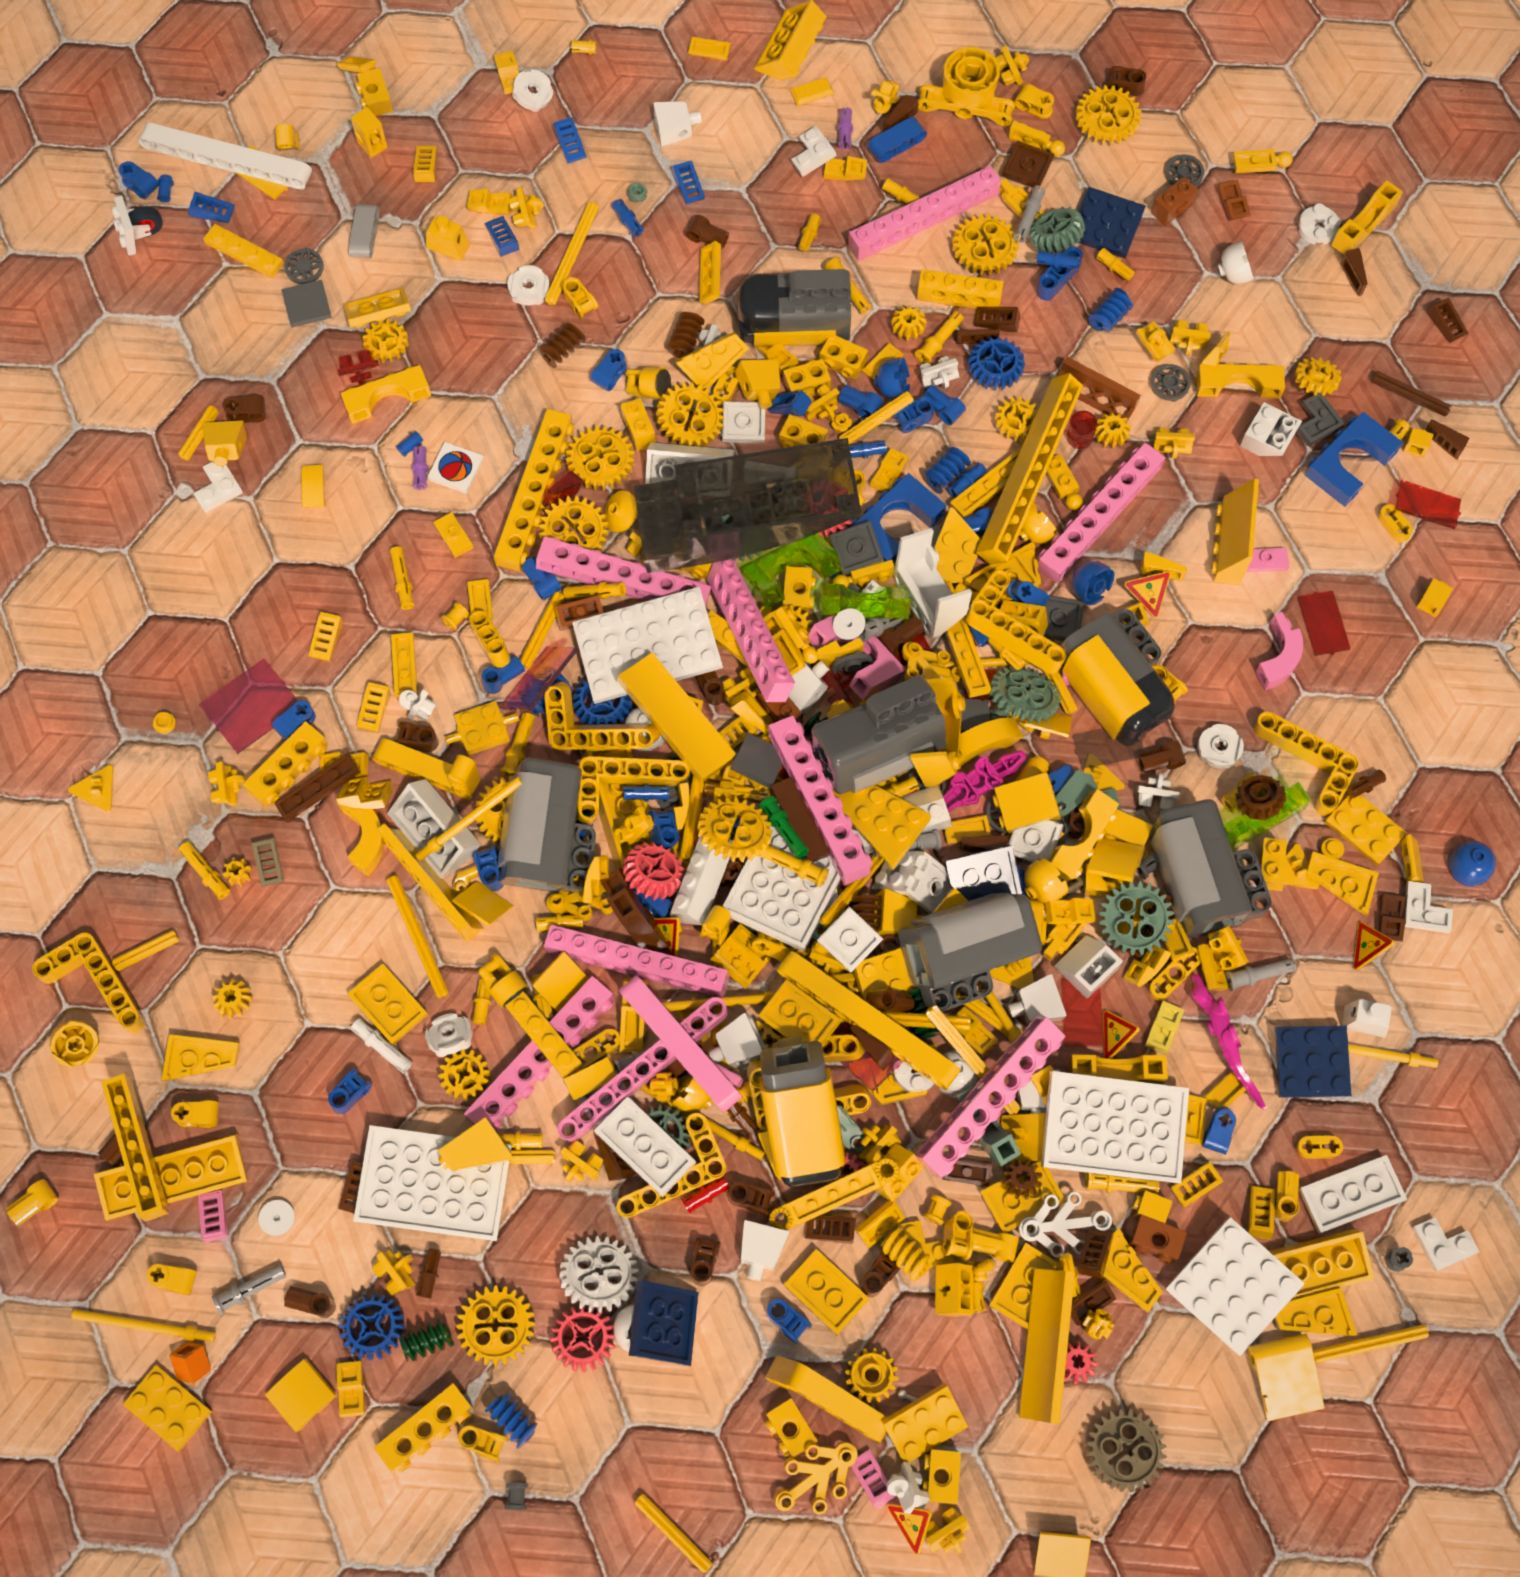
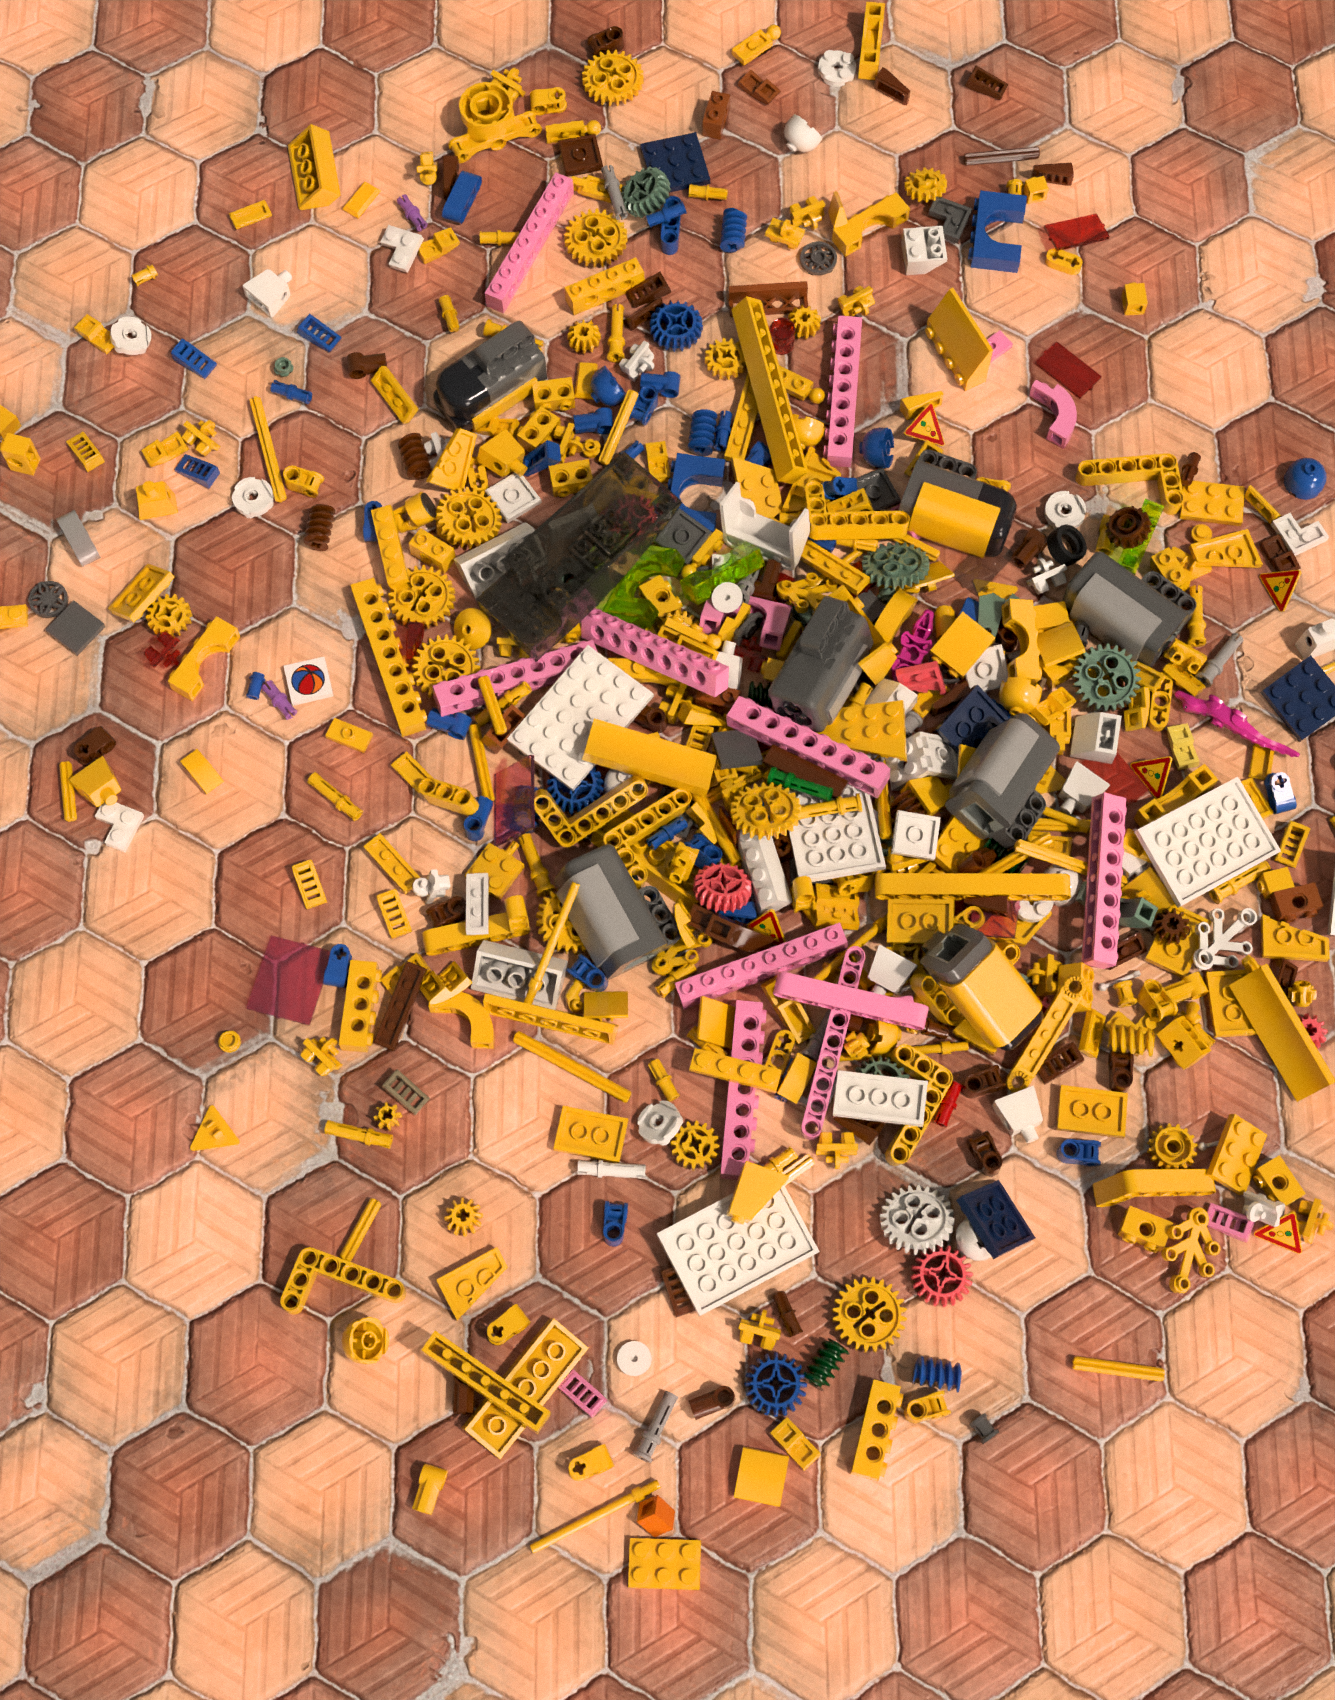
camera: 35 degrees left, 0 degrees up
yellow bush [441,602,470,631] -> none
yellow piece [479,953,529,1009] -> none
reddish brown slope [1077,1228,1114,1279] -> none
dark grey wheel [1166,154,1204,187] -> none
none -> yellow plate [371,505,410,587]
none -> white plate [466,873,489,935]
none -> yellow axle [478,675,507,735]
none -> coral wing [896,661,947,695]
none -> black tyre [1047,524,1087,566]
none -> white hinge [1098,970,1141,991]
none -> yellow pin [1187,585,1206,647]

